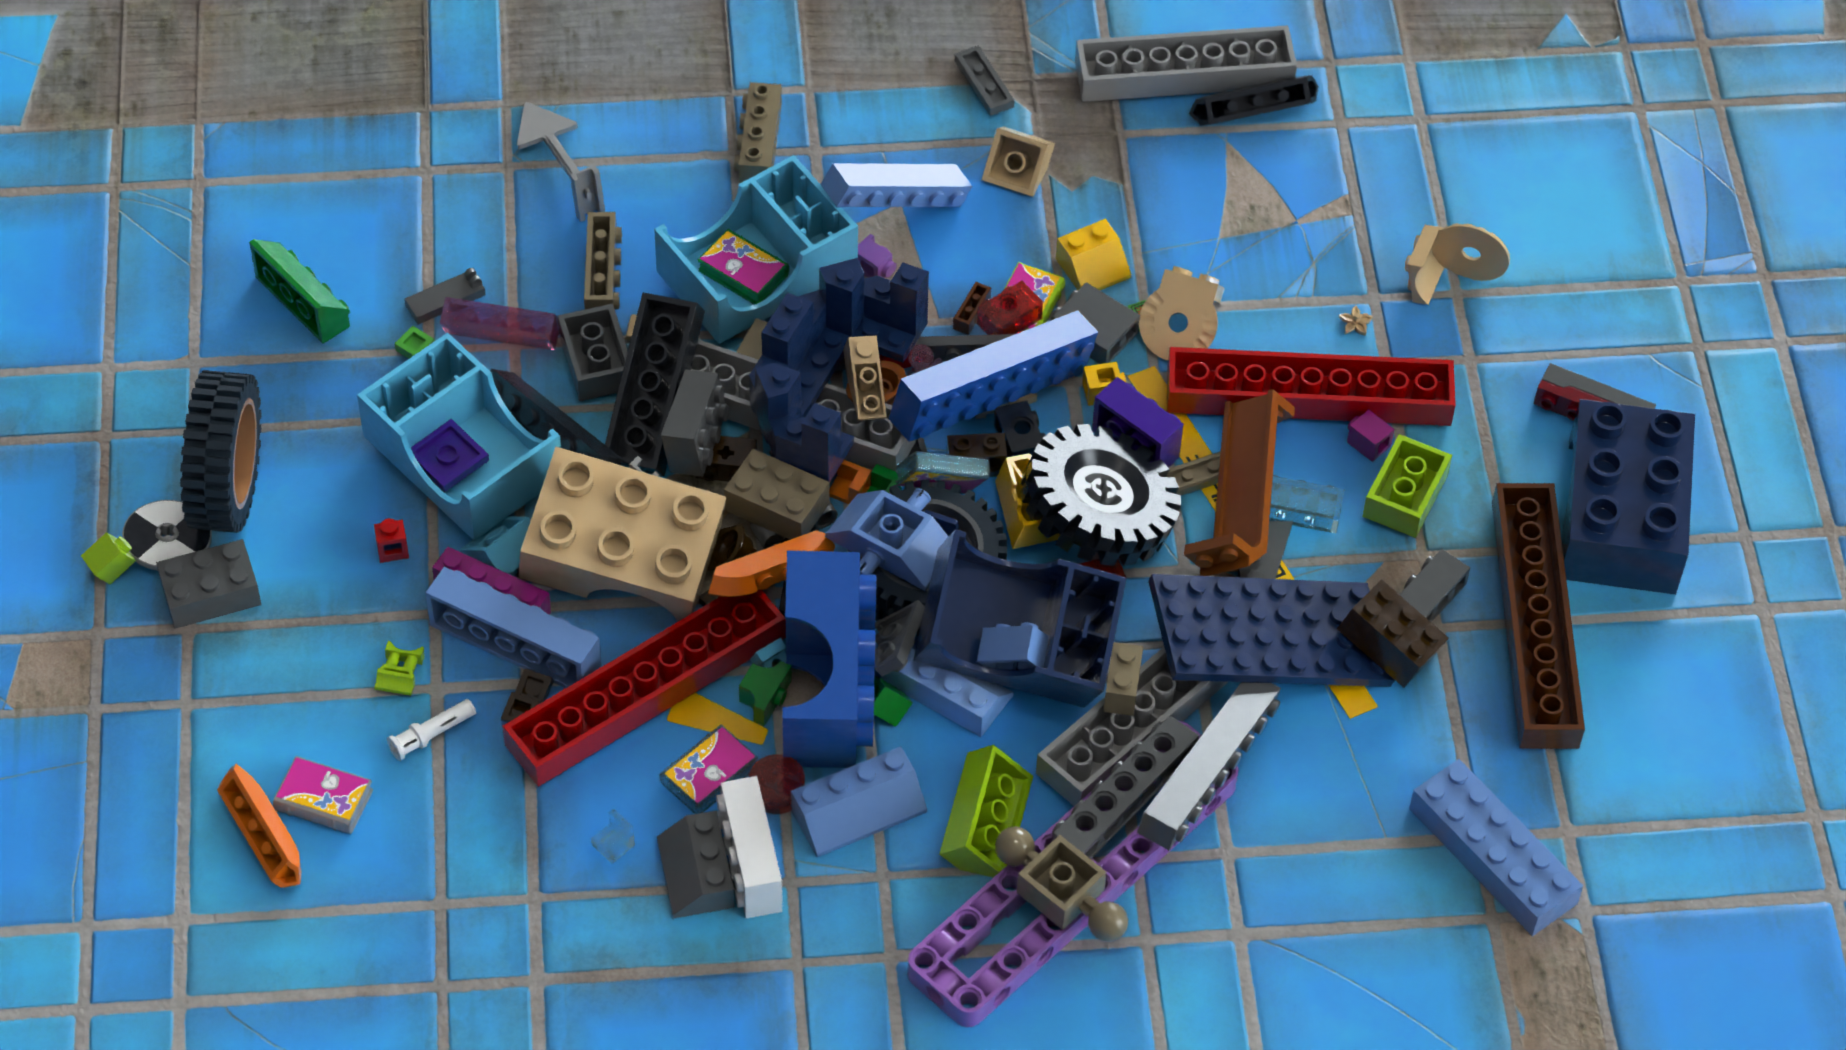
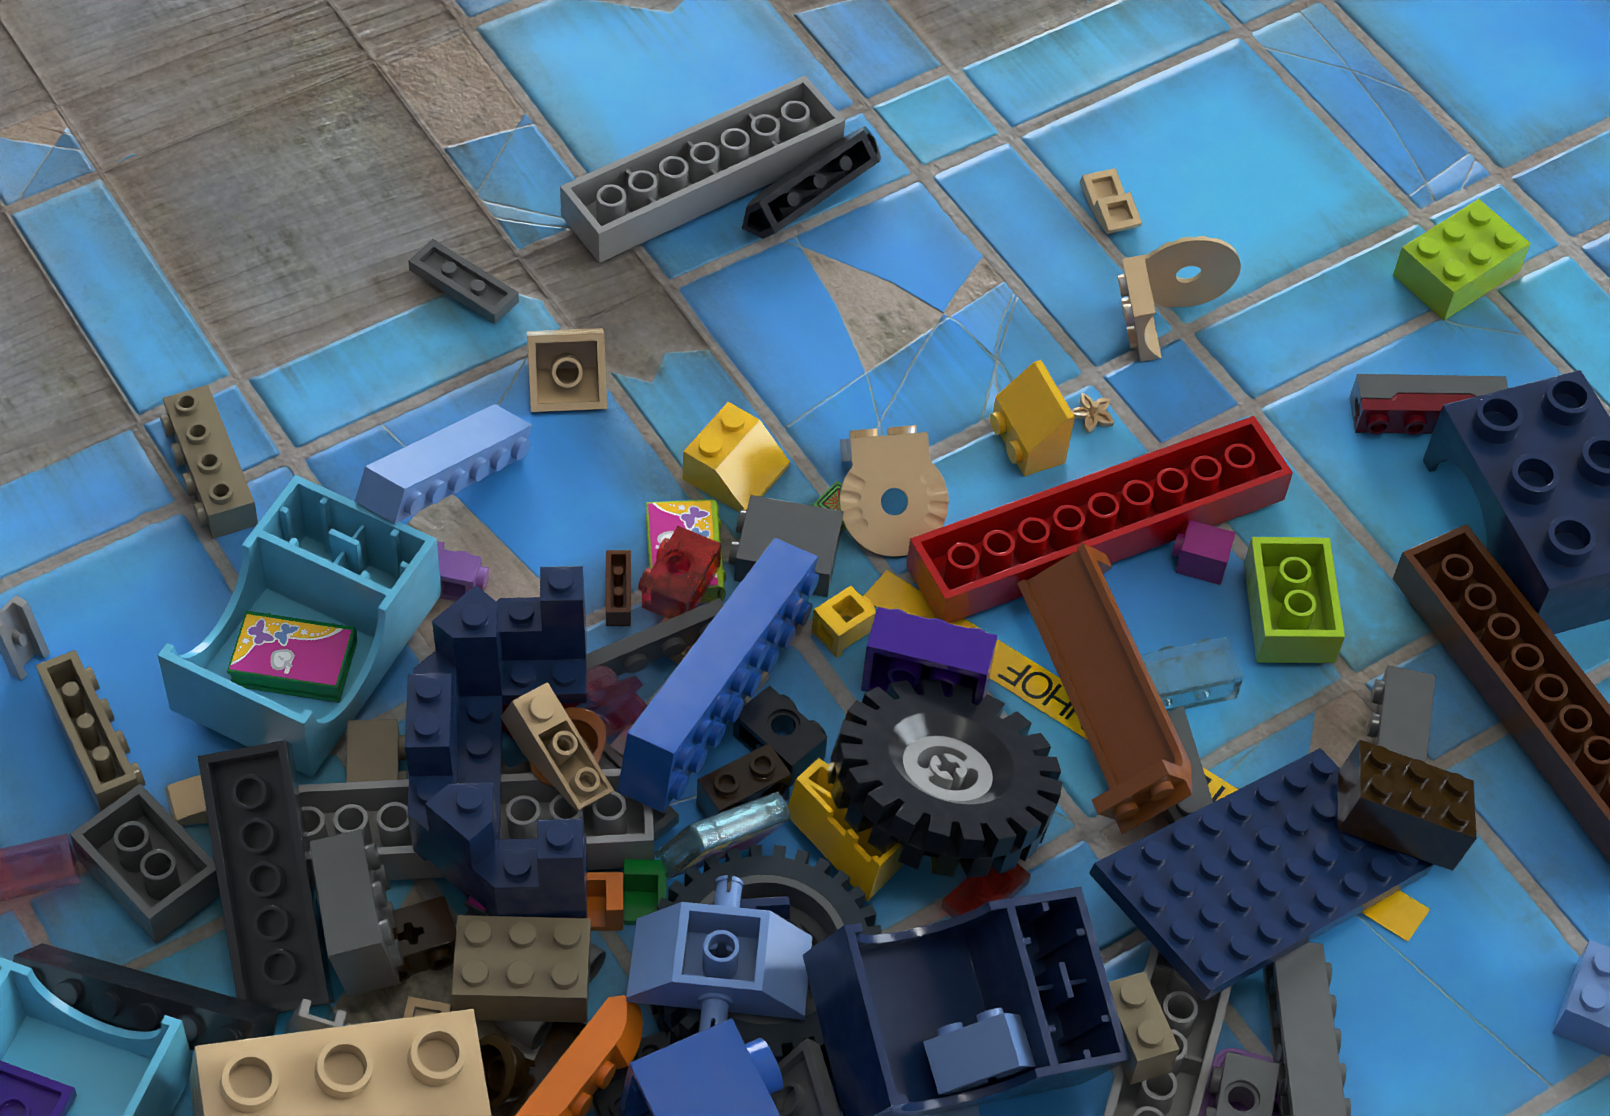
camera: 30 degrees left, 0 degrees up
dark tan tile [1166,451,1221,495] -> none
none -> yellow slope [990,360,1075,476]
none -> tan slope [1080,168,1142,234]
none -> lime brick [1393,199,1531,321]

